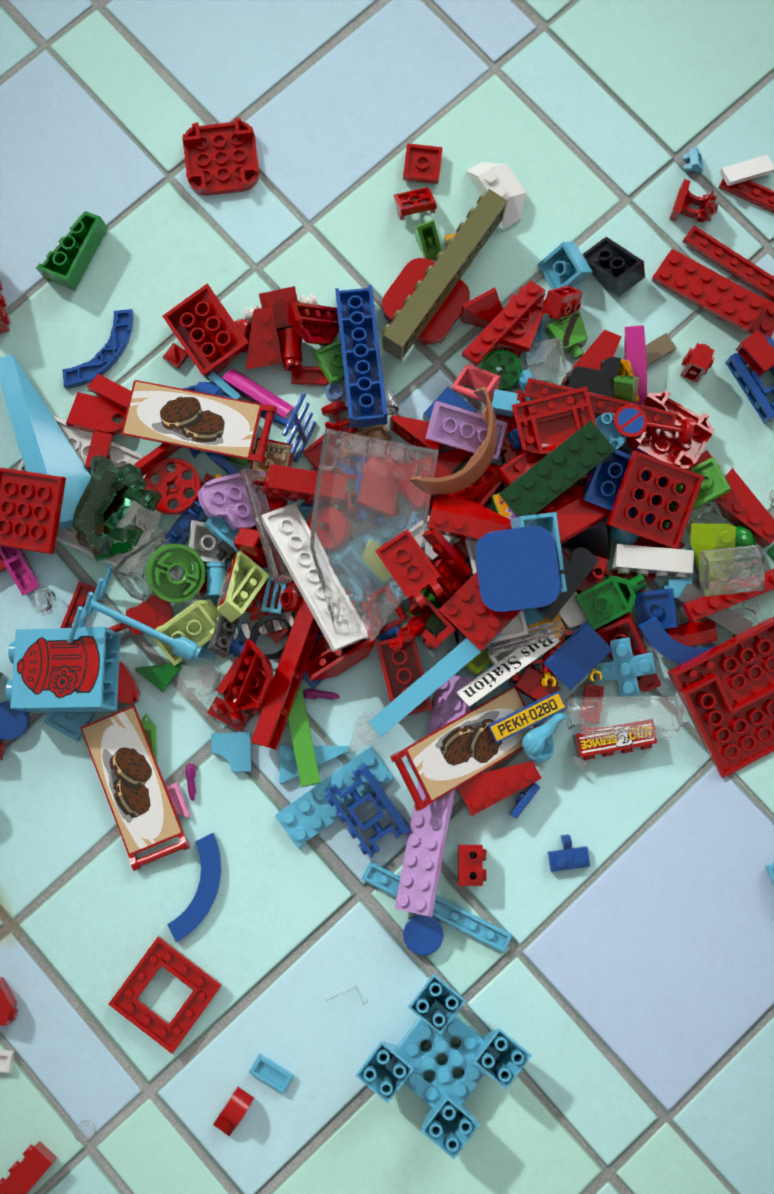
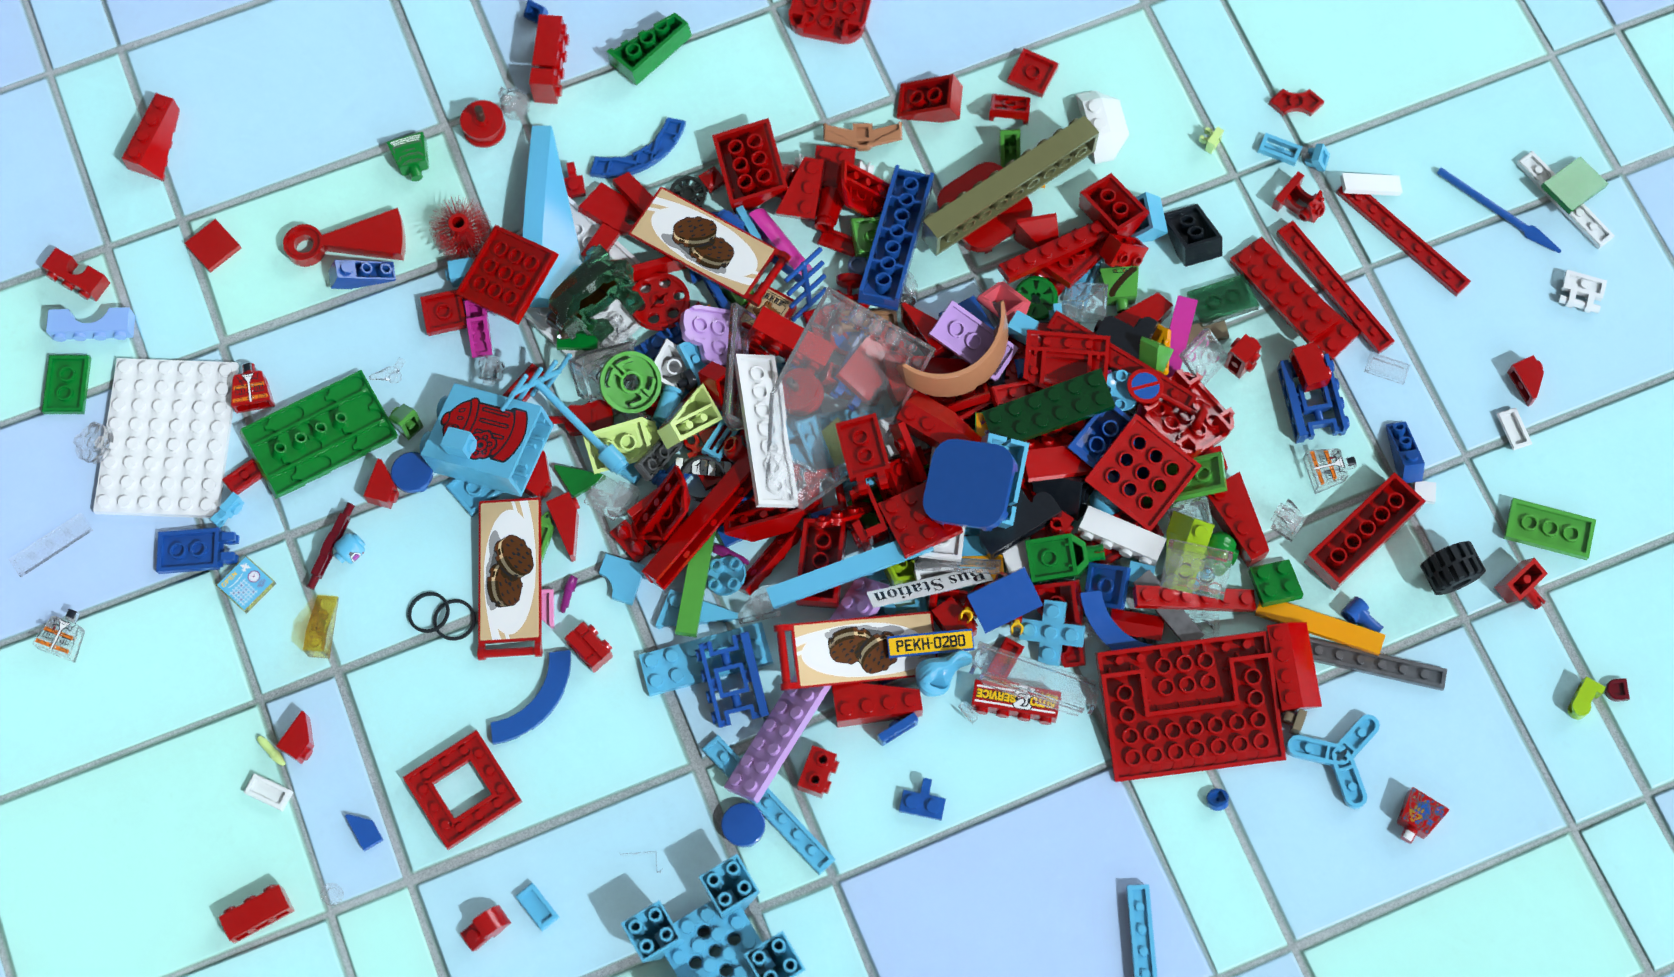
camera: 25 degrees right, 10 degrees down
none -> blue tile [345,814,384,851]
none -> black piece [408,592,450,633]
none -> black piece [433,599,476,641]
none -> medium azure brick [440,426,477,459]
none -> red slope [546,492,580,562]
none -> red plate [564,162,586,199]
none -> red brick [564,622,613,673]
none -> pearl dark grey wheel [670,176,707,207]
none -> medium azure dish [707,556,746,596]
none -> red plate [739,527,802,596]
none -> nougat plate [823,122,902,151]
none -> red slope [897,74,963,123]
none -> red slope [1079,173,1149,236]
none -> clear plate [1179,328,1228,386]
none -> clear green tile [1187,274,1260,327]
none -> yellowish green tile [1199,127,1224,154]
none -> medium azure tile [1258,133,1303,166]
none -> red tile [1268,89,1325,117]

